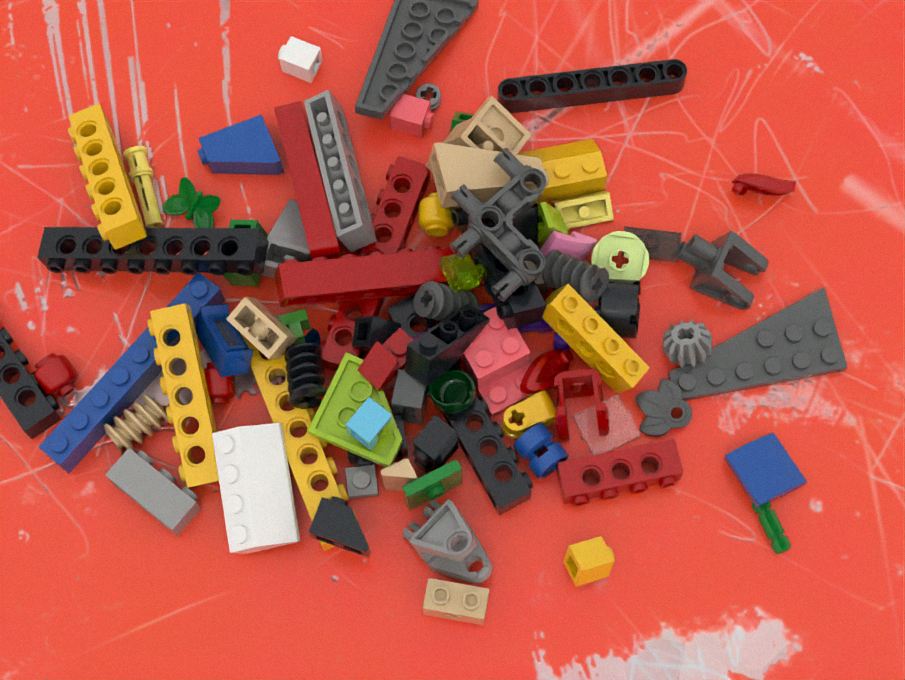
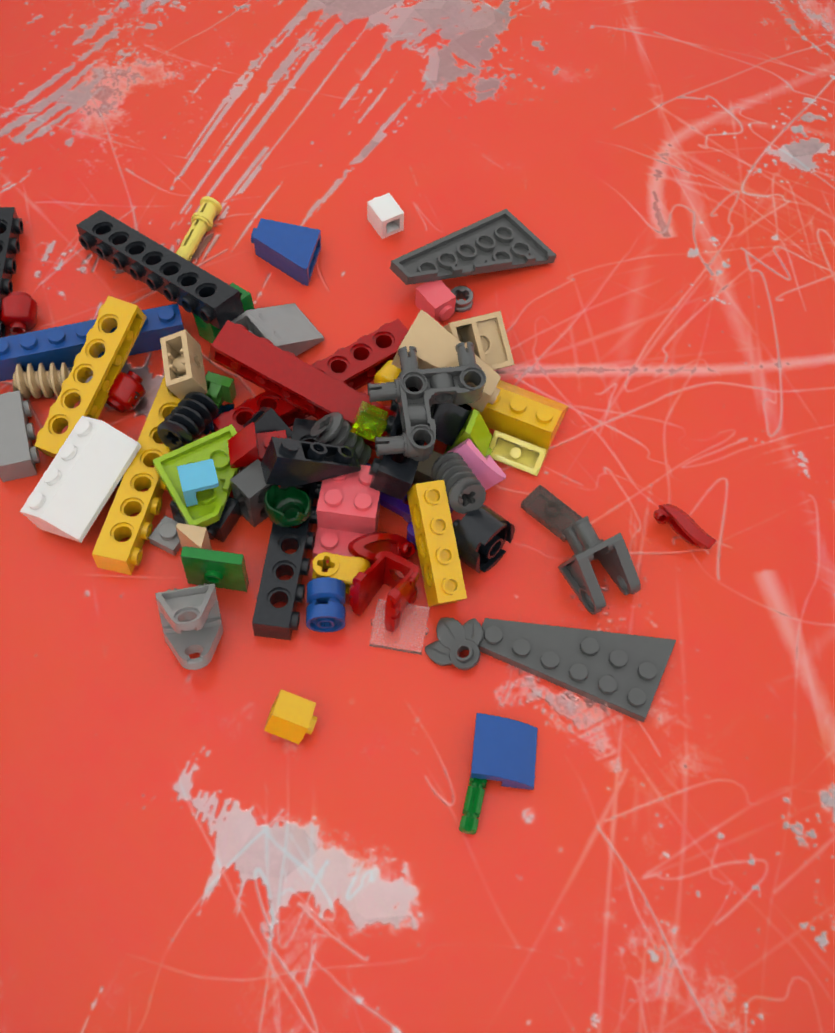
camera: 30 degrees right, 10 degrees down
yellow brick [68,103,147,250] -> none
green piece [162,177,221,228] -> none
blue window [196,304,253,377] -> none
red beam [274,101,340,259] -> none
light grey brick [304,90,377,252] -> none
black slope [309,496,371,558] -> none
black brick [412,416,458,473] -> none
tan brick [423,578,489,625] -> none
black beam [497,59,687,113] -> none
red brick [556,438,684,506] -> none
yellowish green plate [591,231,649,280] -> none
light grey gear [662,319,712,368] -> none

